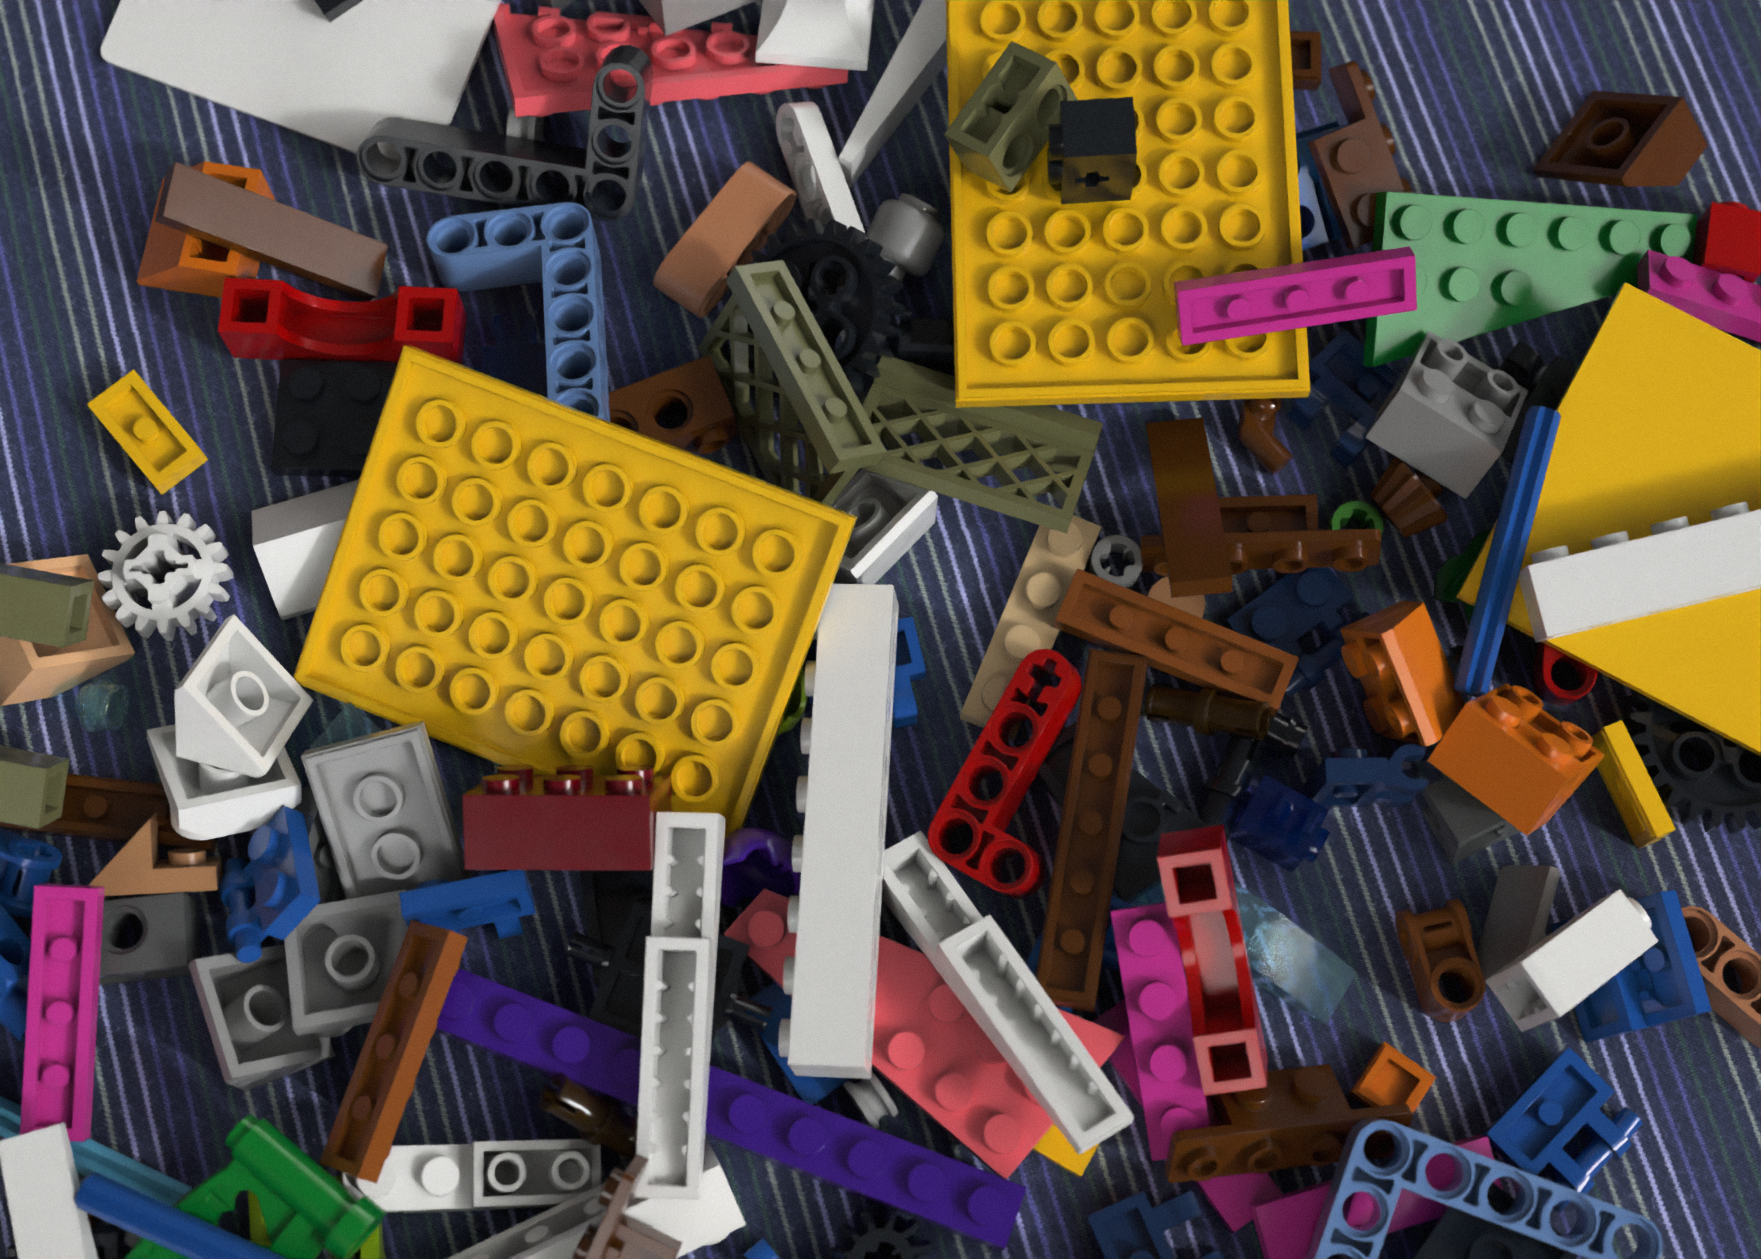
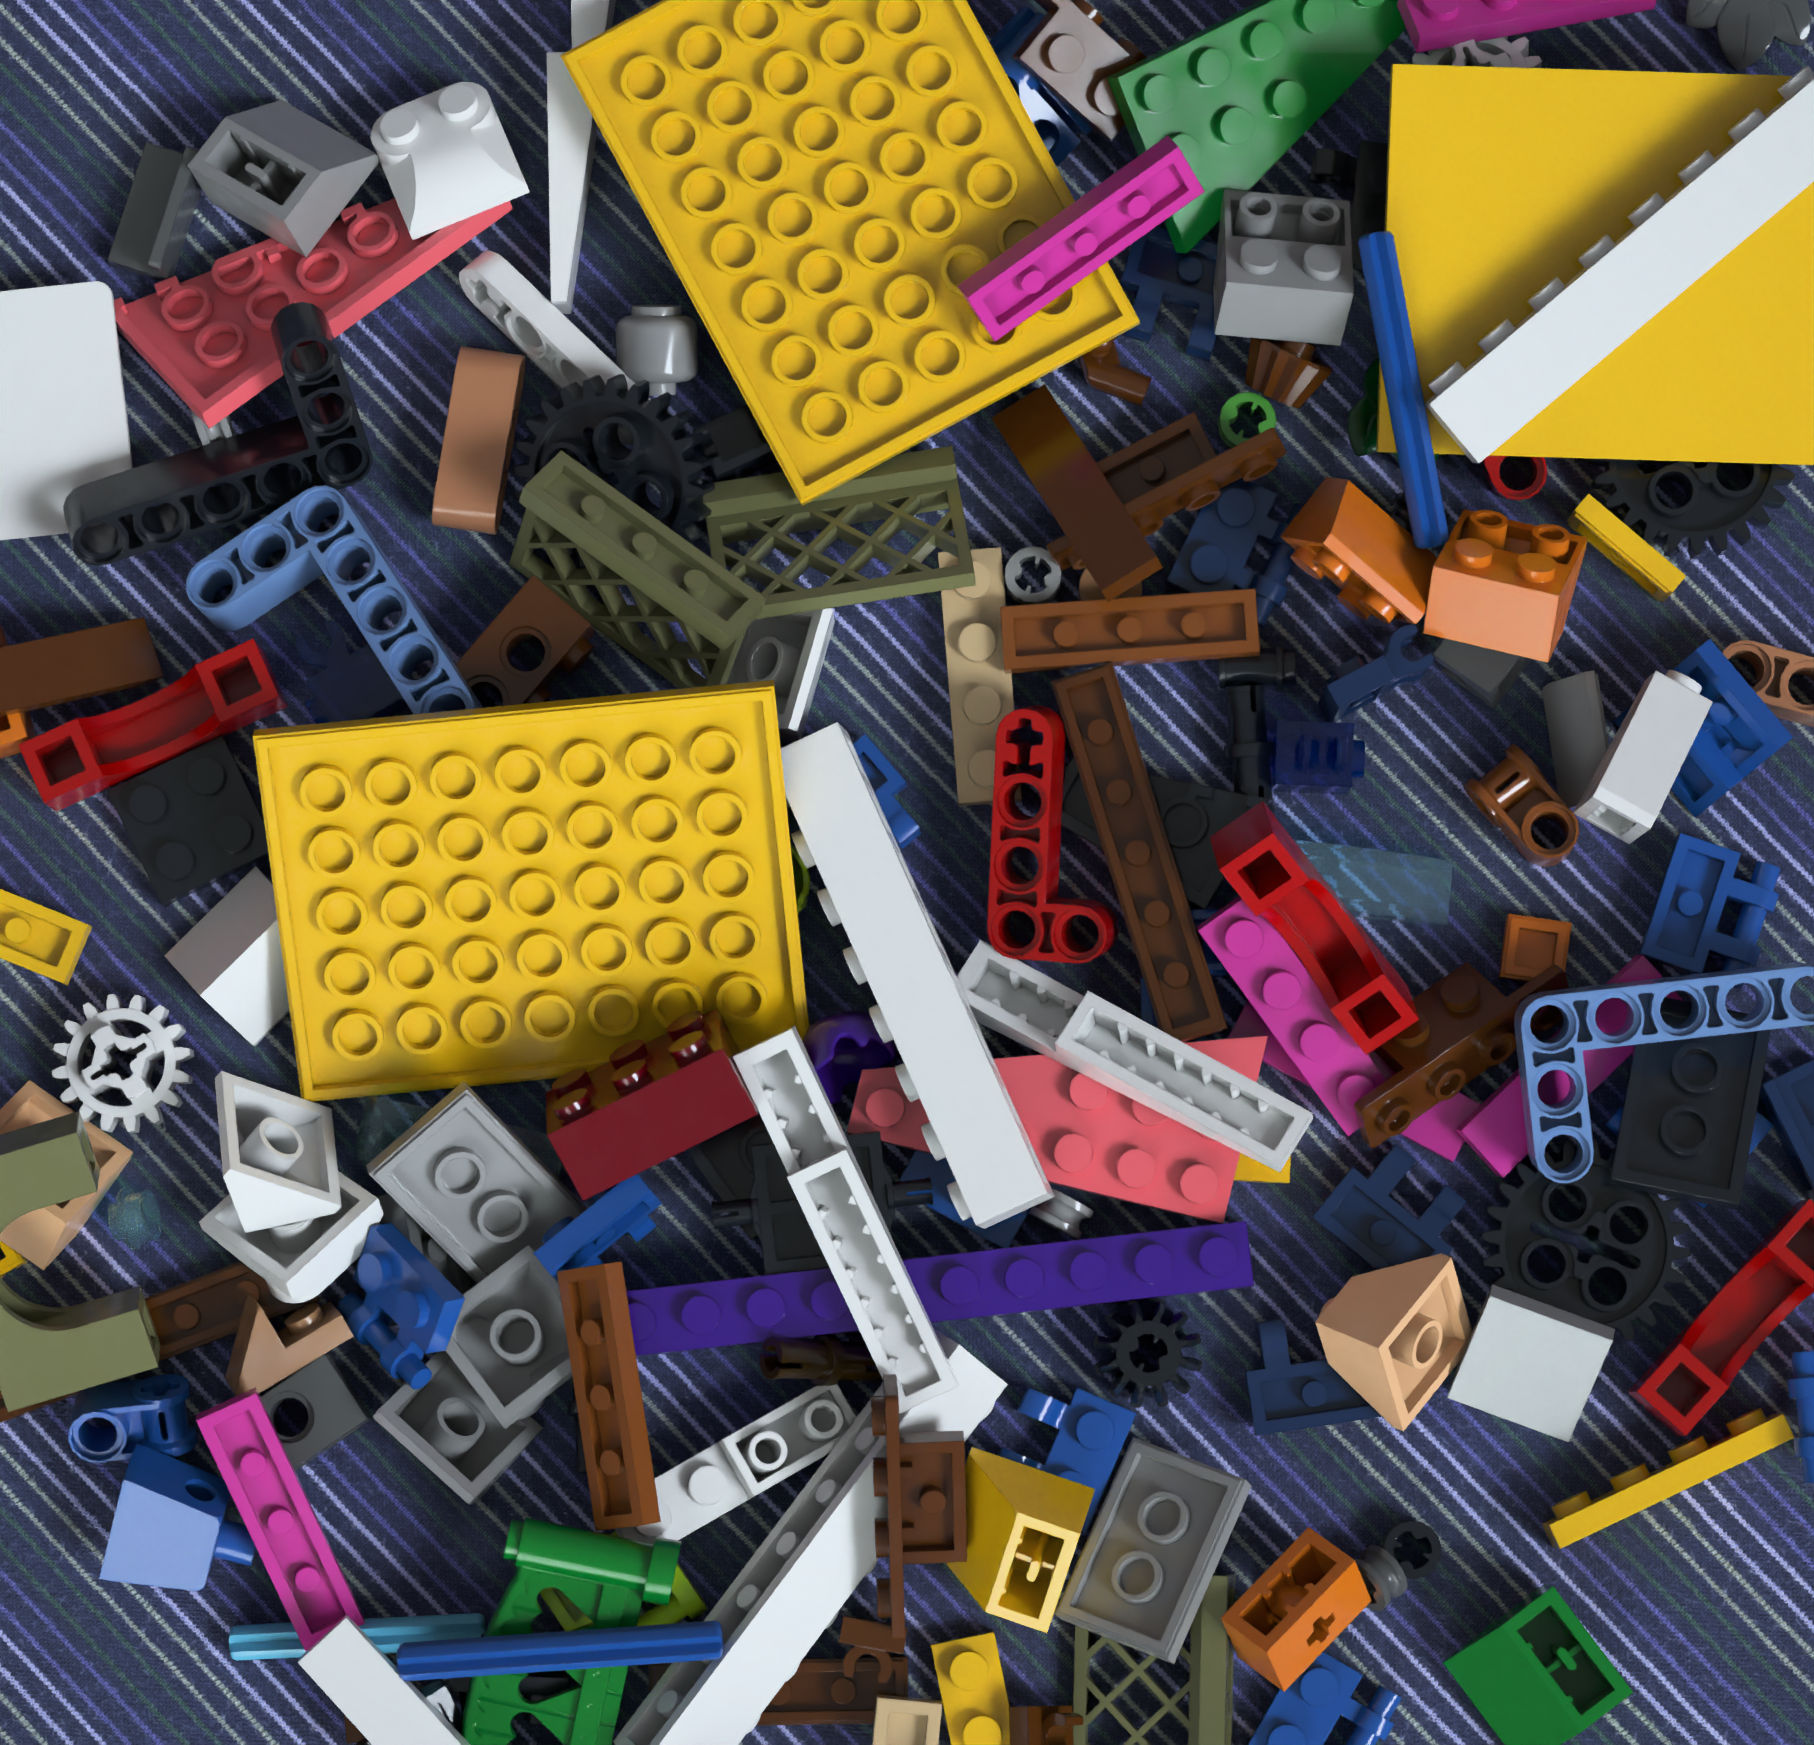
camera: 20 degrees left, 10 degrees up
olive brick [944,41,1078,192] -> none
black brick [1047,97,1137,204] -> none
dark brown pin [1145,683,1271,741] -> none

